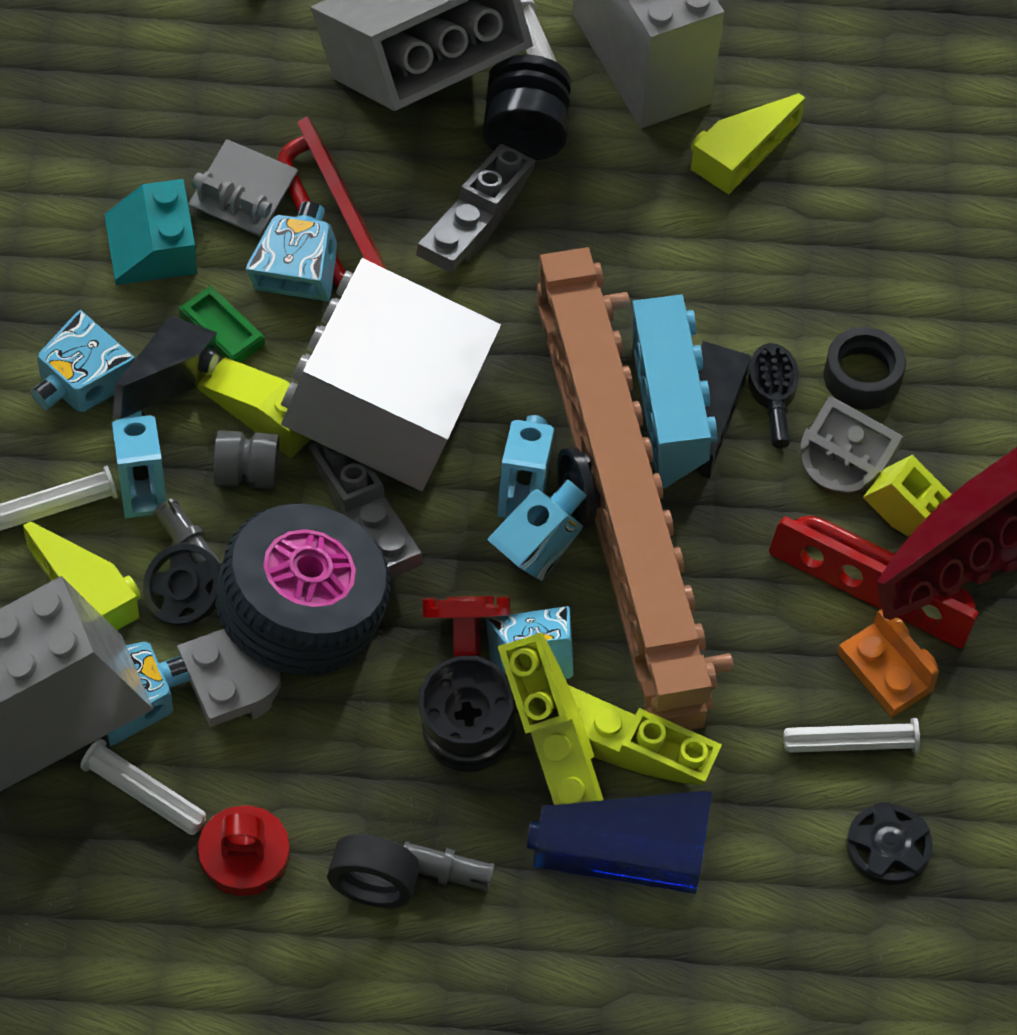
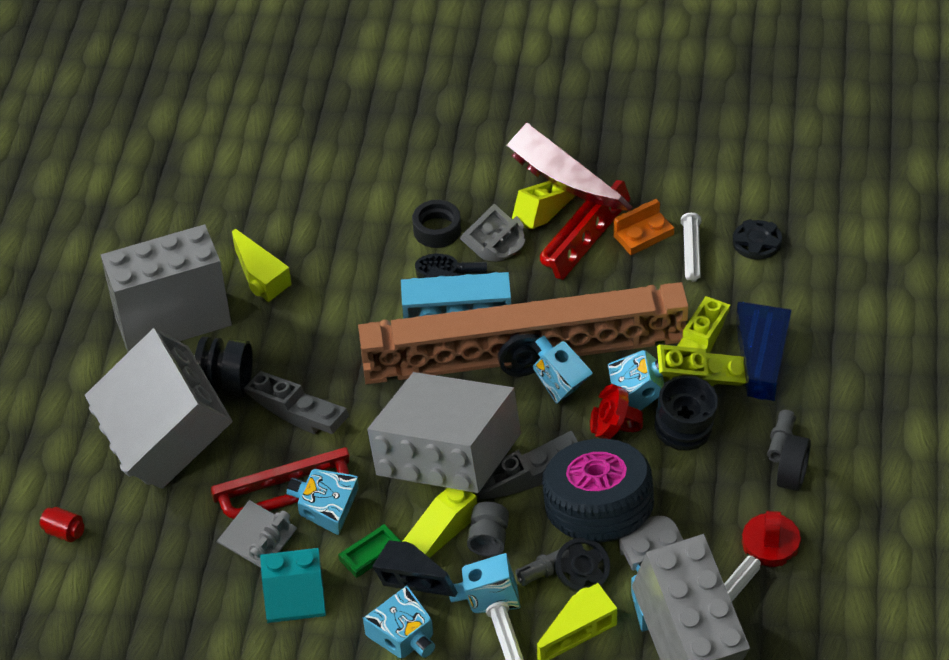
camera: 80 degrees left, 10 degrees down
medium azure torso [497,415,554,518] -> none

